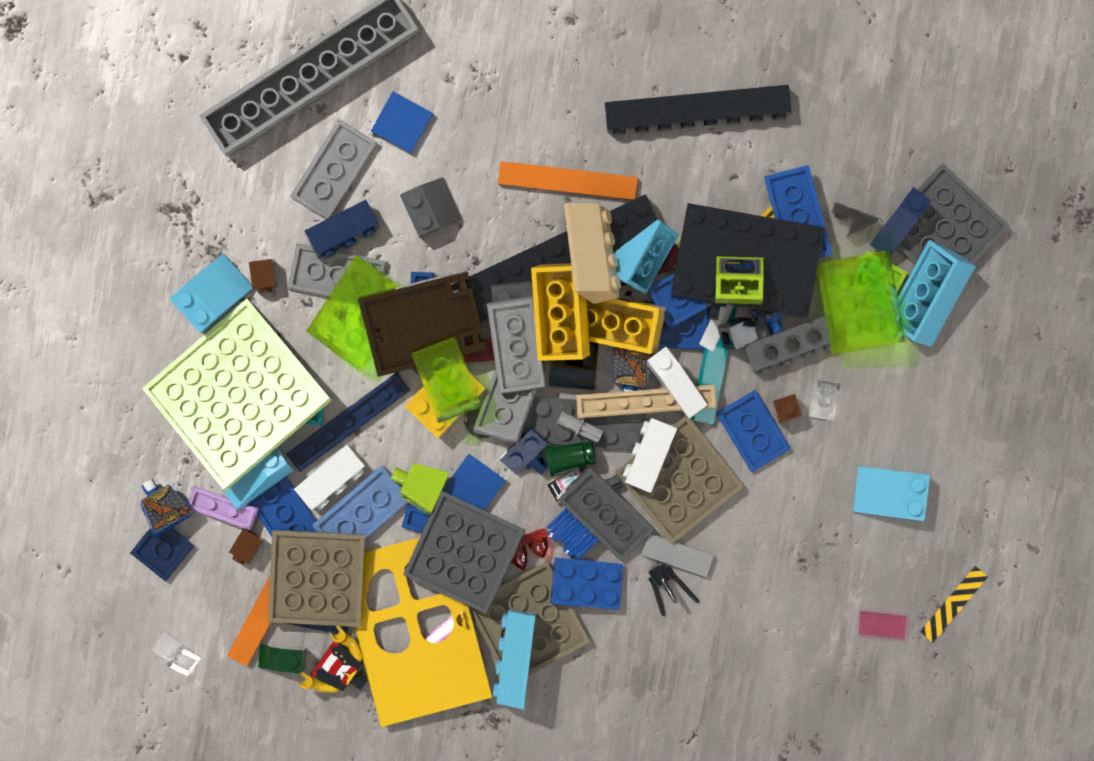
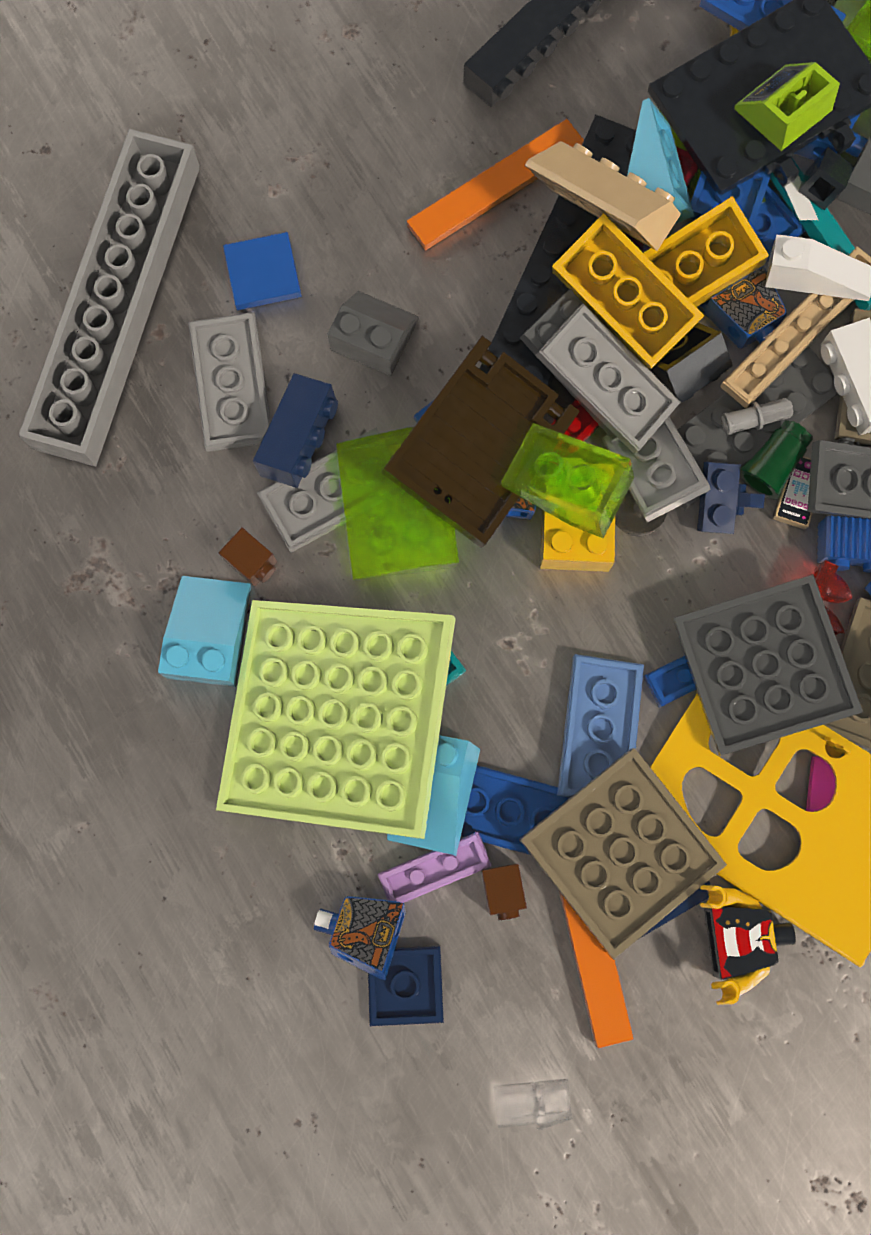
camera: 40 degrees left, 10 degrees down
dark green slope [258,644,306,673] -> none
dark blue tile [286,372,411,472] -> none
white brick [294,444,366,510] -> none
lime torso [390,463,449,516] -> none
blue tile [442,453,506,510] -> none

